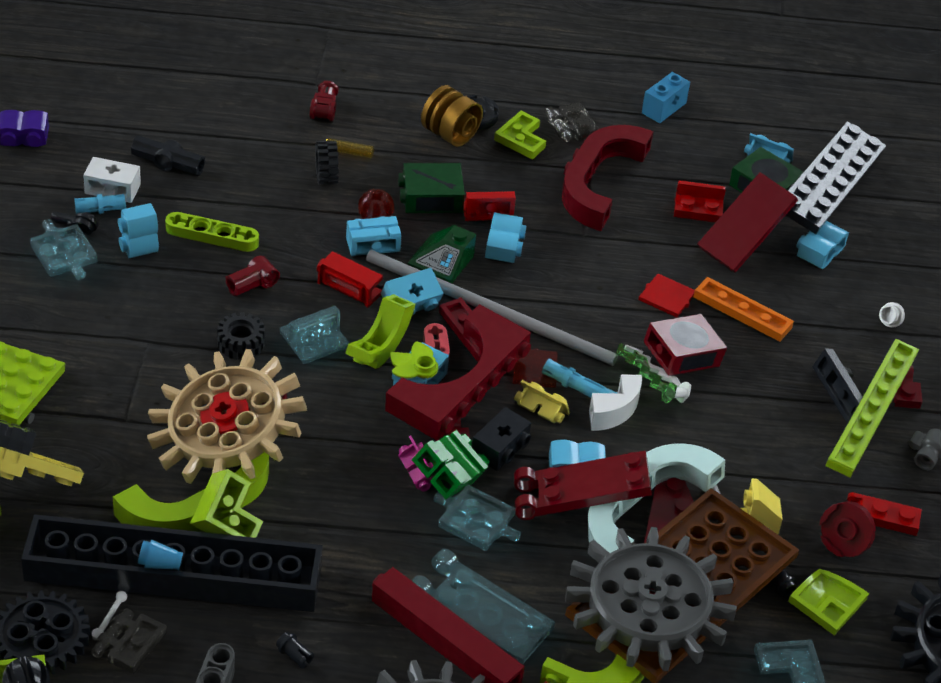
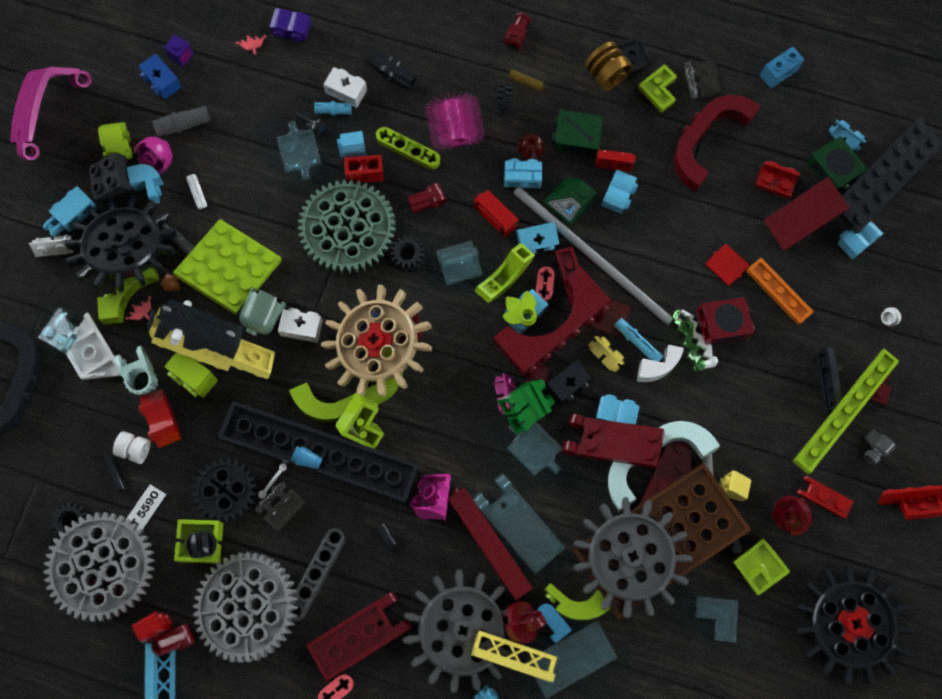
camera: 15 degrees right, 30 degrees up
none -> sand green cylinder [239,287,286,336]
none -> white brick [278,308,323,343]
none -> sand green gear [297,179,396,274]
none -> red brick [344,155,384,183]
none -> dark pink slope [410,474,451,521]
none -> dark pink piece [425,92,484,152]

